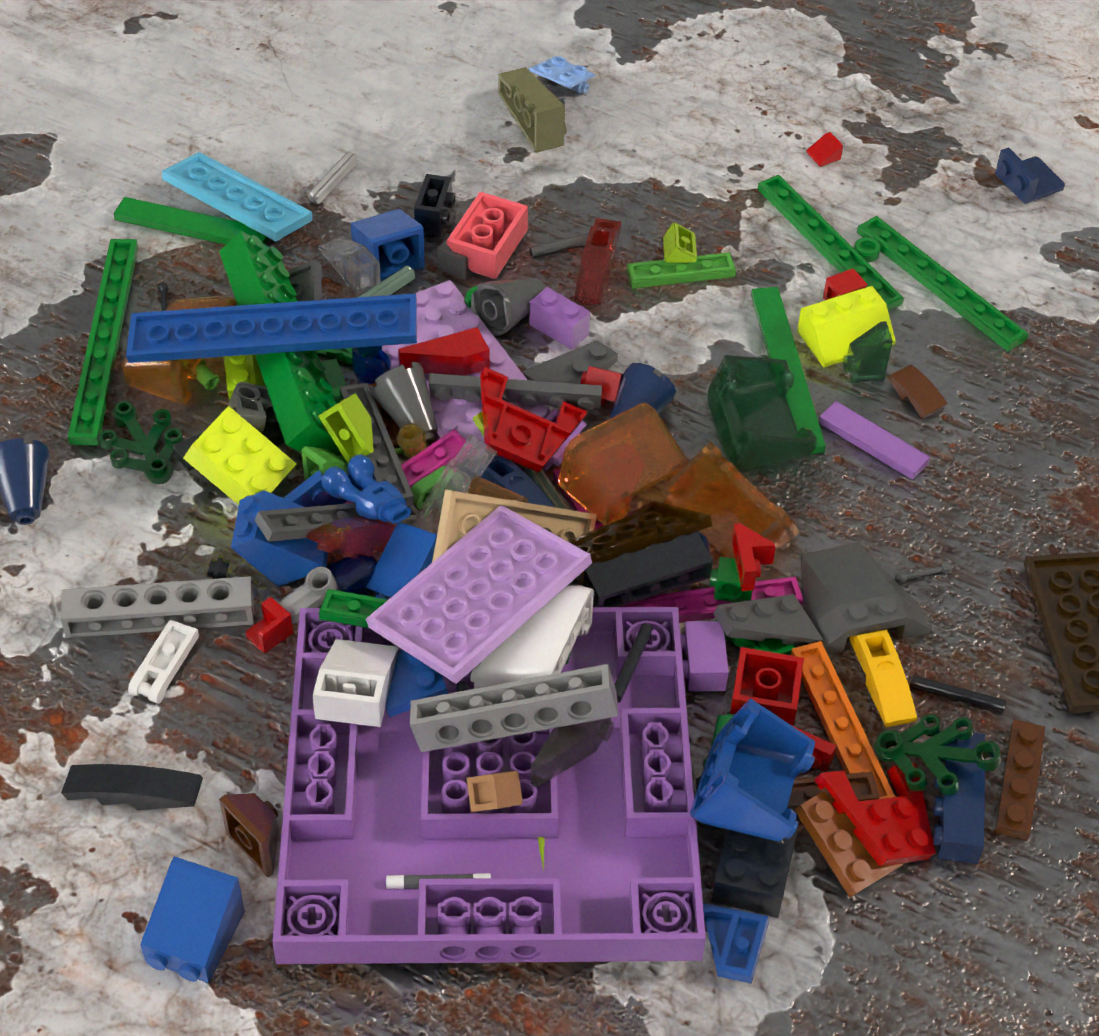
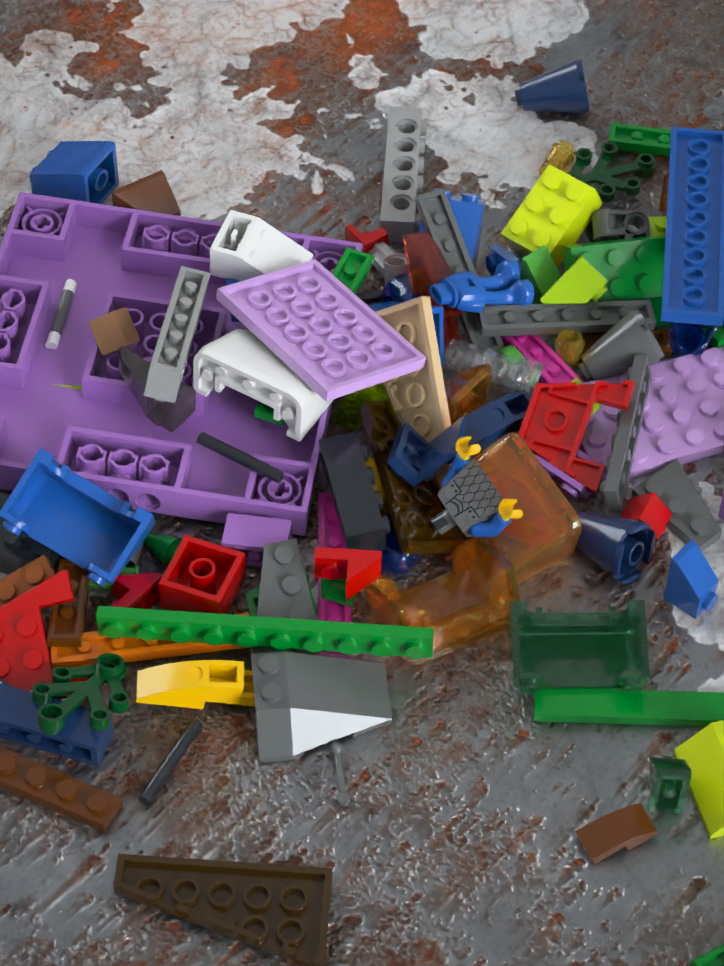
camera: 100 degrees right, 0 degrees up
black slope [61,764,203,811] -> none
white plate [128,620,199,704] -> none
red slope [398,327,490,376] -> none
medium lavender tile [819,401,930,480] -> none
none -> green plate [96,606,434,659]
none -> dark blue bracket [387,417,467,487]
none -> torso [431,436,523,538]
none -> clear yellow cone [539,140,576,175]
none -> blue slope [664,540,719,619]

